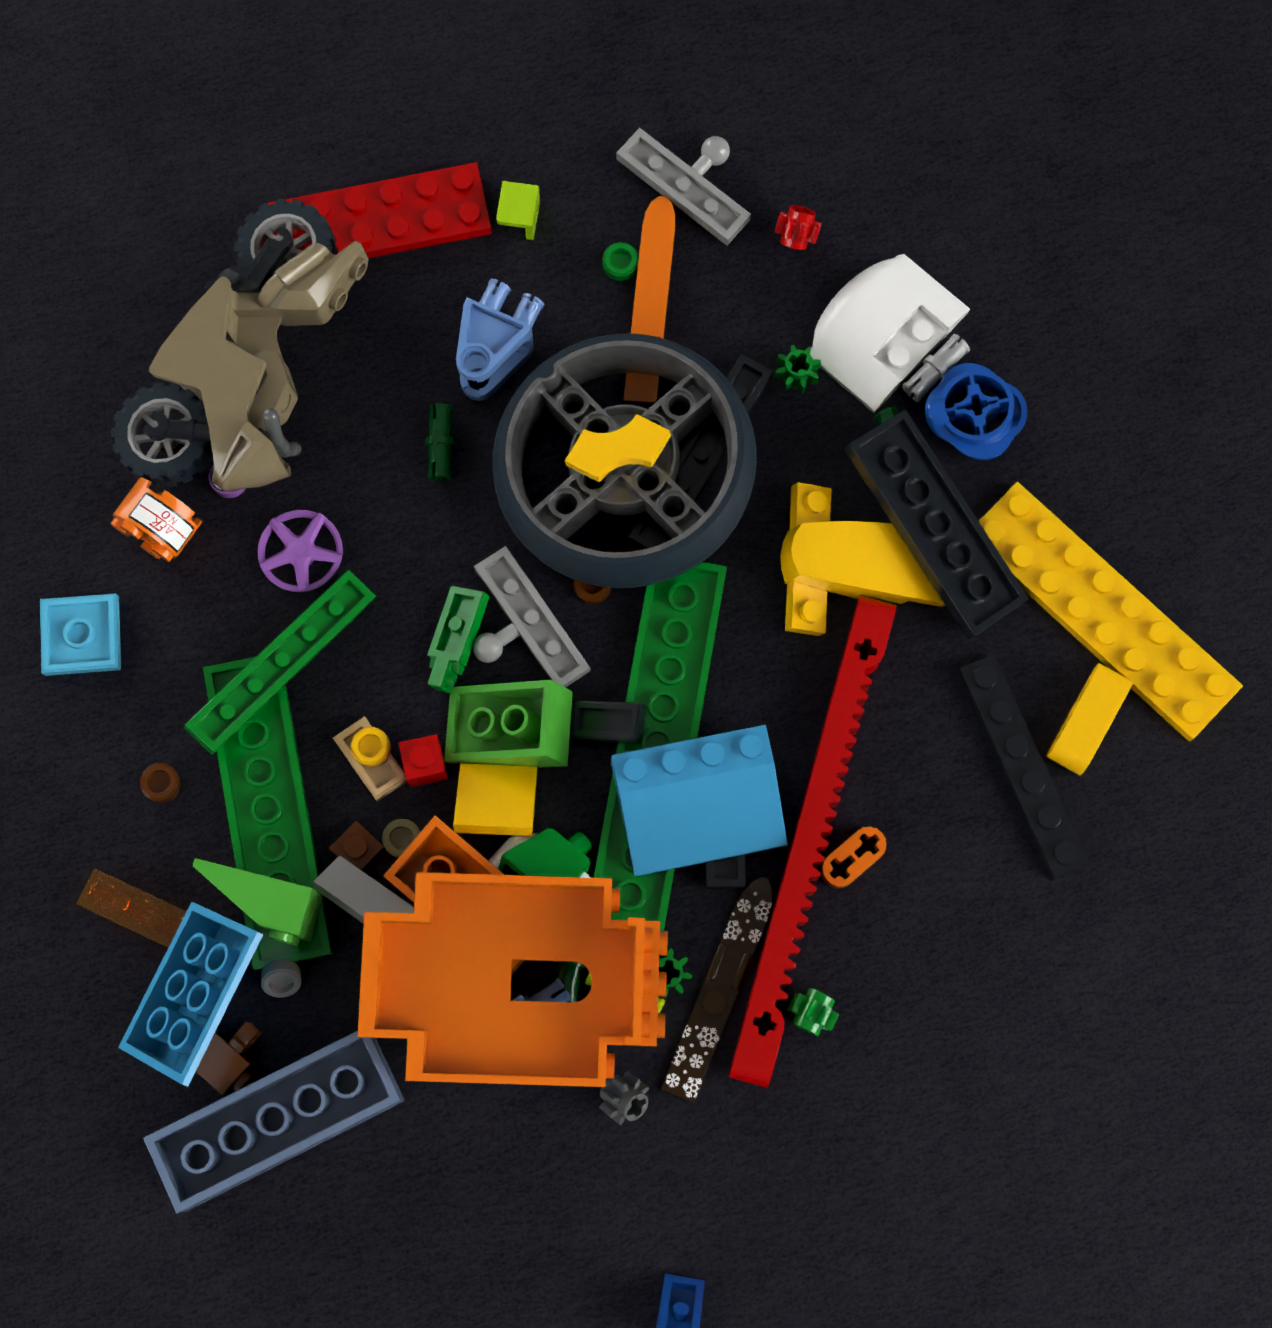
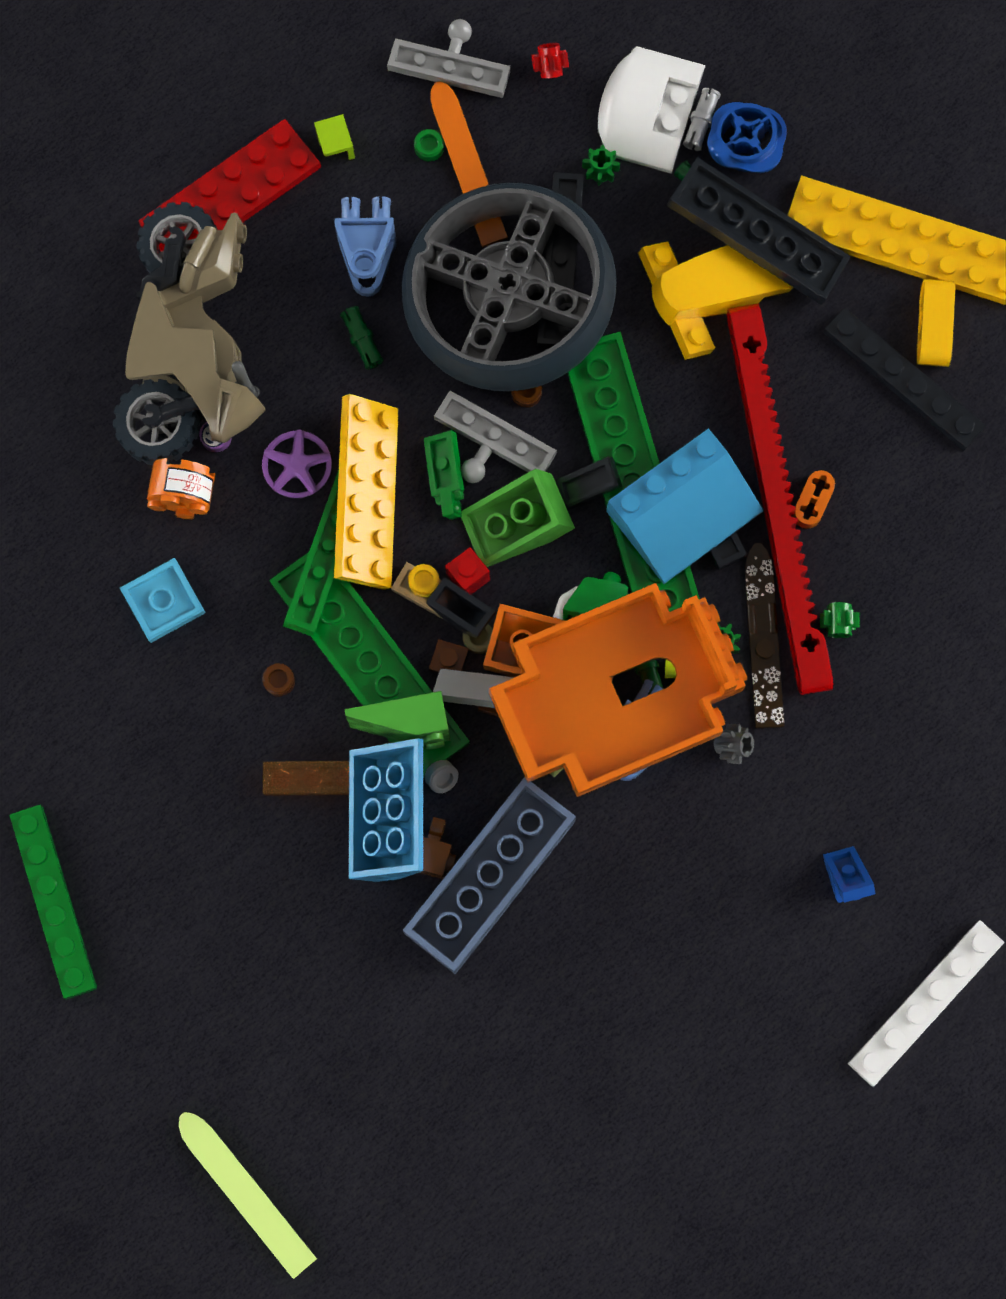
camera: 20 degrees left, 0 degrees up
yellow tile [453,763,537,836] -> none
yellow tile [565,414,671,482] -> none
none -> yellow plate [334,394,398,590]
none -> black slope [426,577,496,638]

